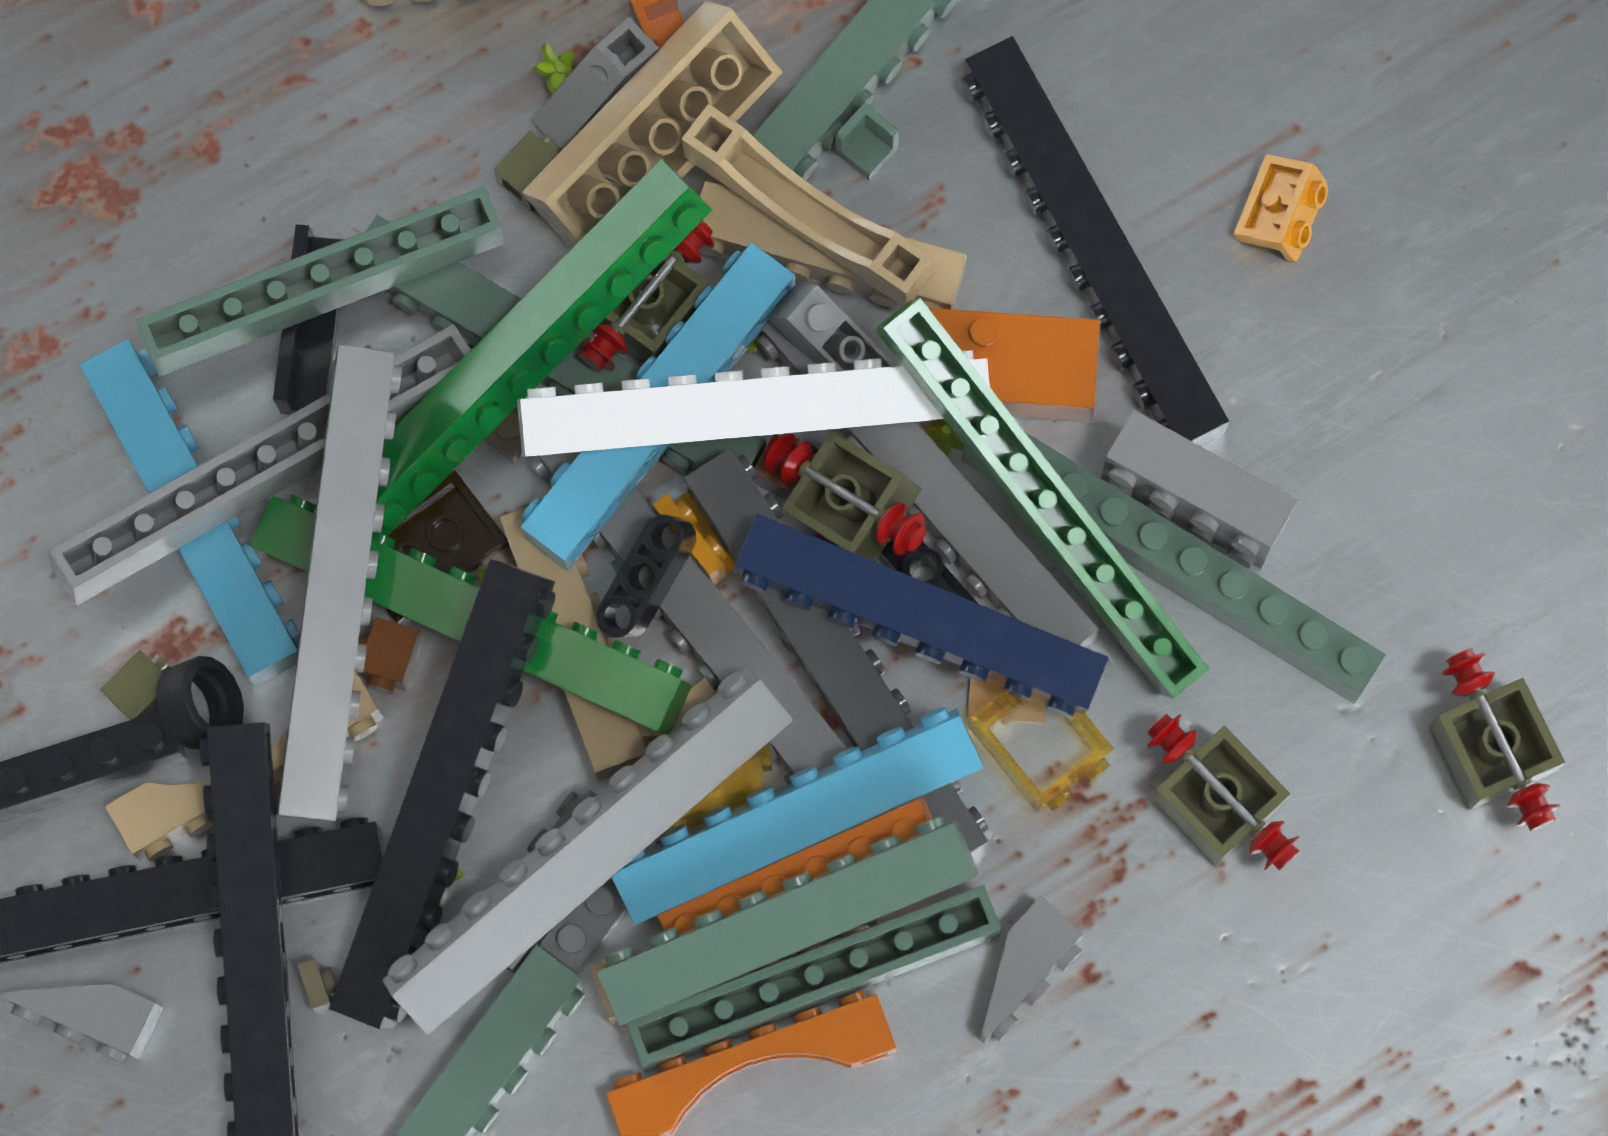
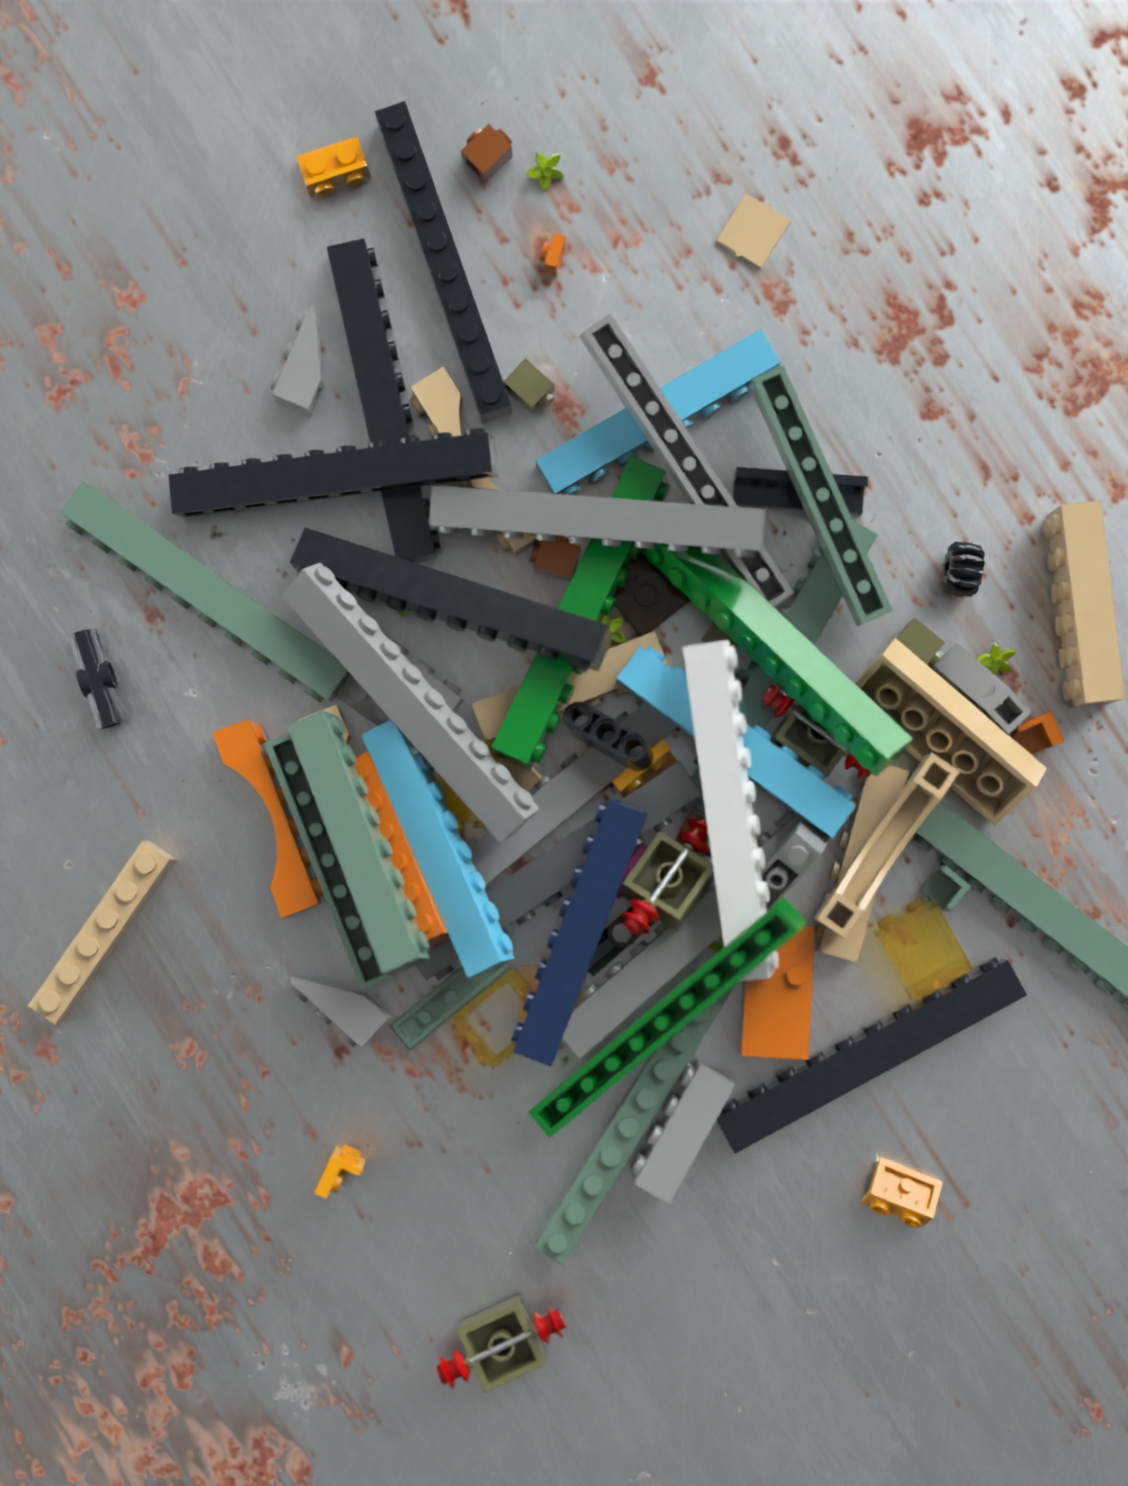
camera: 90 degrees right, 10 degrees up
black tyre [156,656,244,750] -> none
dark tan plate [297,958,337,1015] -> none
olive brick [1146,714,1300,871] -> none
none -> light orange bracket [314,1145,366,1199]
none -> sand green tile [389,962,512,1051]
none -> clear yellow panel [872,897,974,1002]
none -> black gear [941,541,985,597]

